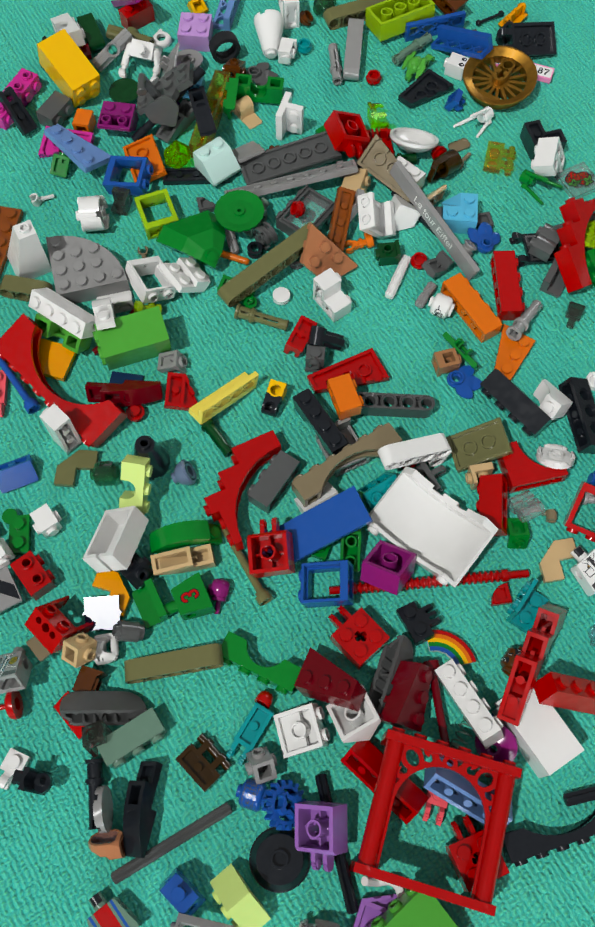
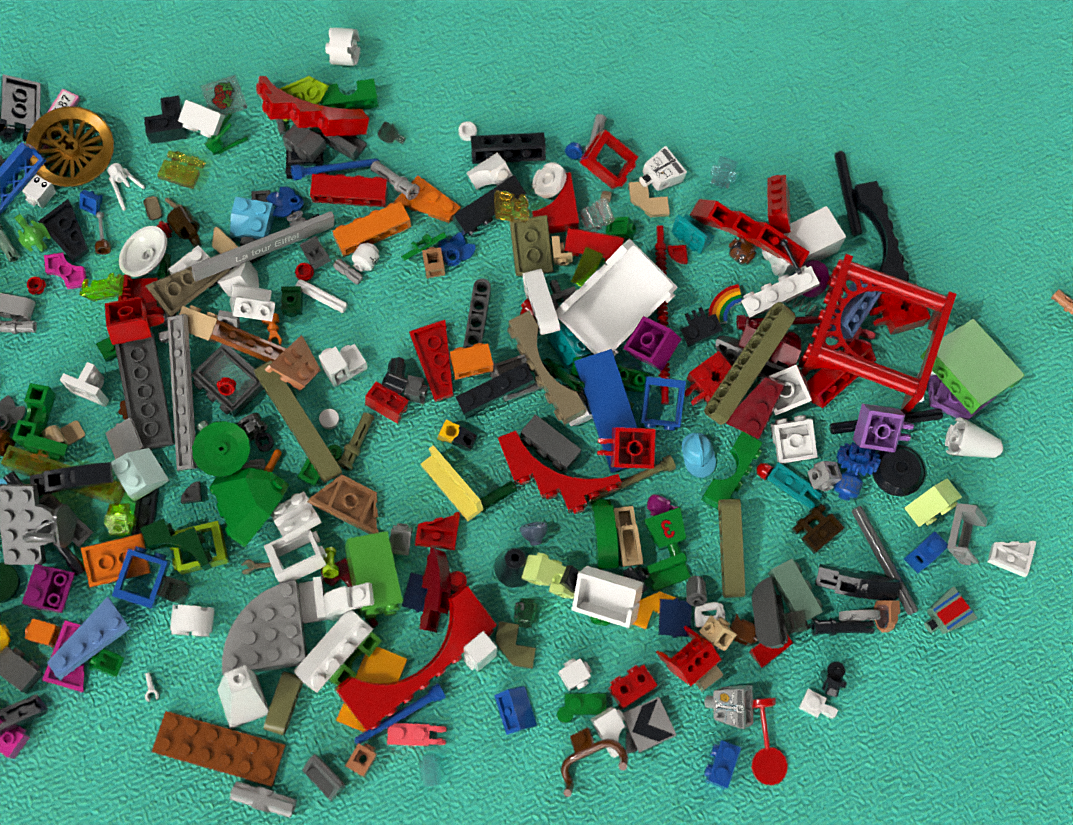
camera: 90 degrees left, 5 degrees up
none -> dark pink tile [44,252,87,289]
none -> reddish brown hinge [95,212,111,255]
none -> dark green arch [140,518,213,571]
none -> blue piece [291,158,380,181]
none -> medium nougat wing [307,474,378,534]
none -> clear yellow plate [494,190,530,222]
none -> dark green pin [542,358,585,393]
none -> black tile [560,565,580,593]
none -> clear neon green tile [571,246,603,286]
none -> medium azure piece [682,433,716,478]
none -> olive beam [704,302,796,425]
none -> black hinge [780,239,802,275]

